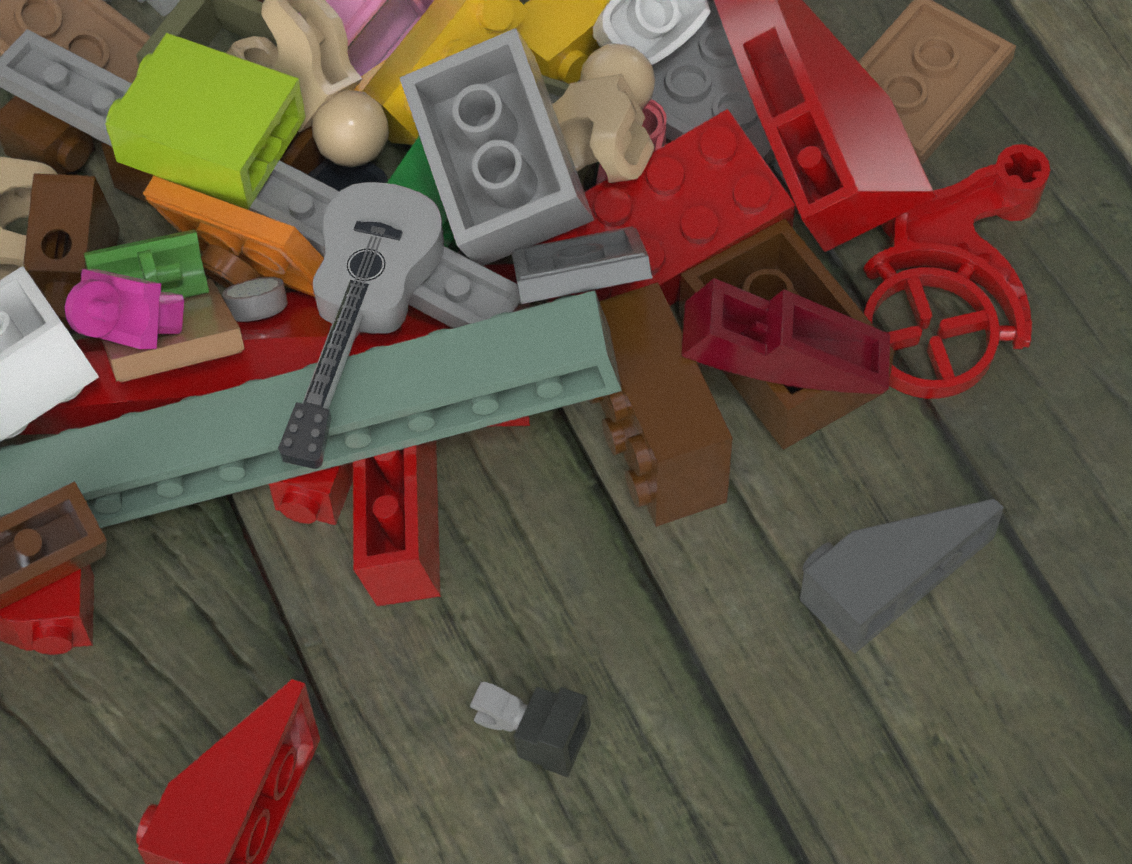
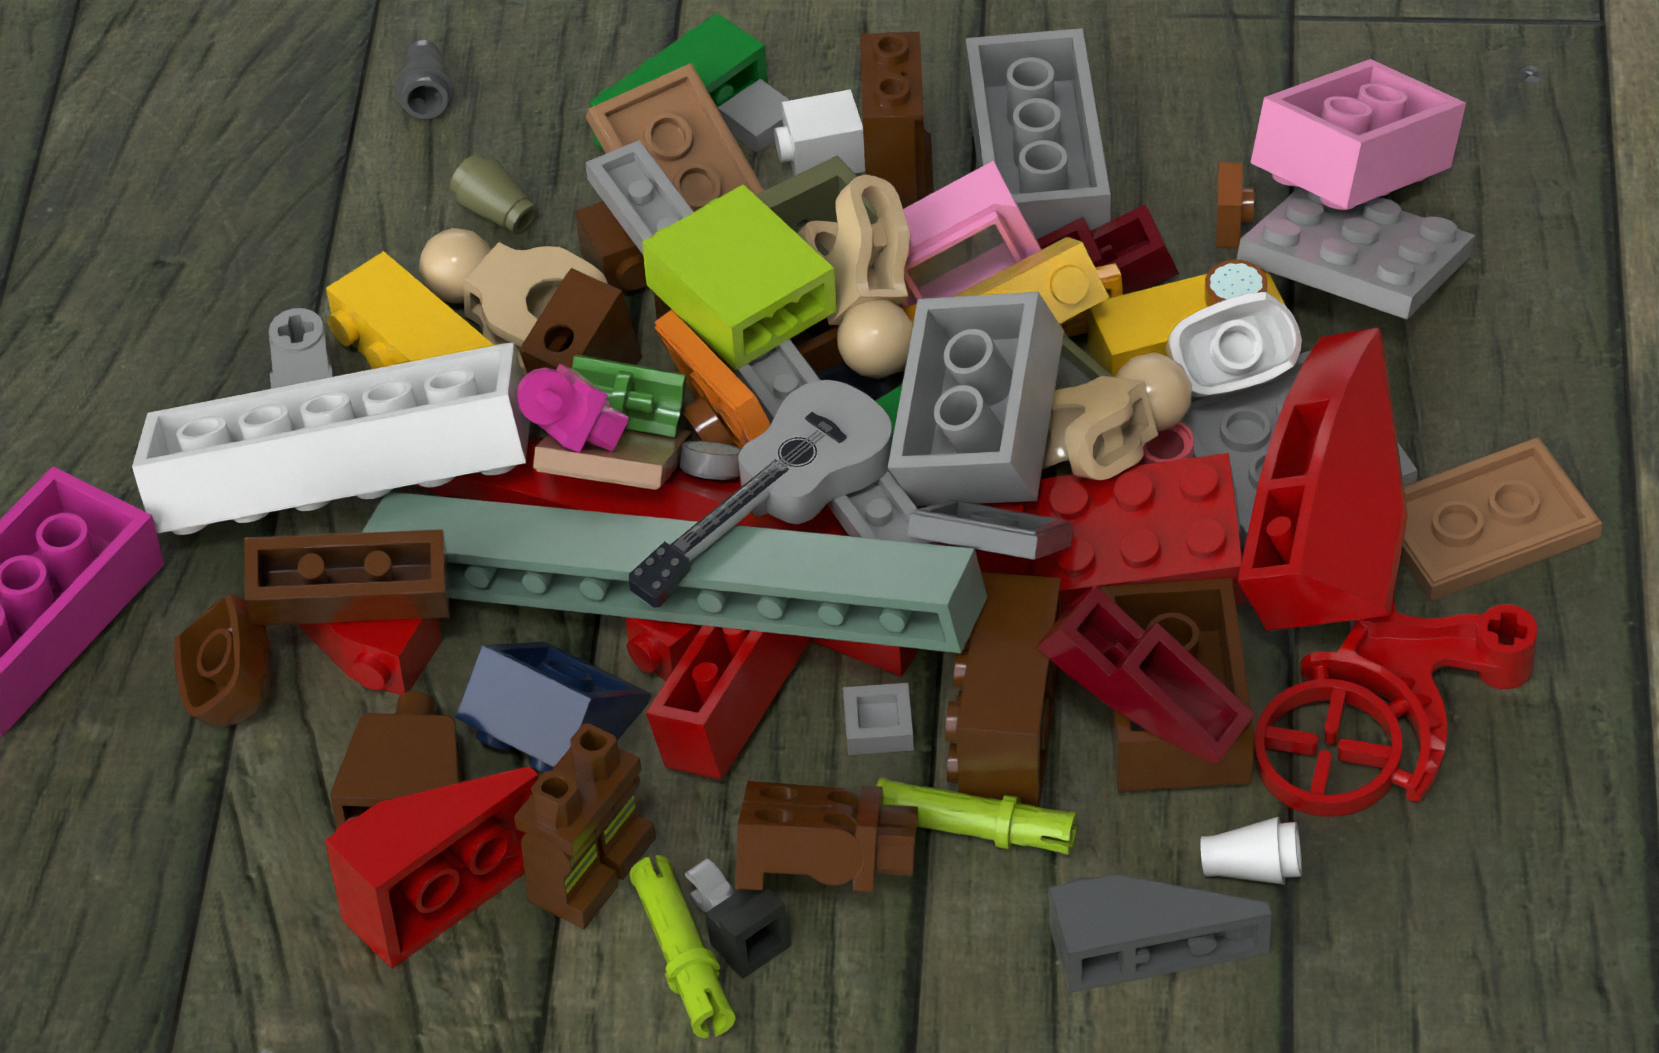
camera: 30 degrees right, 10 degrees down
none -> reddish brown torso [330,691,463,828]
none -> slope [455,641,651,772]
none -> reddish brown hips [514,723,656,930]
none -> lime pin [629,855,736,1038]
none -> reddish brown hips [735,781,918,892]
none -> light grey tile [843,683,914,755]
none -> lime pin [876,778,1078,855]
none -> white cone [1201,817,1302,885]

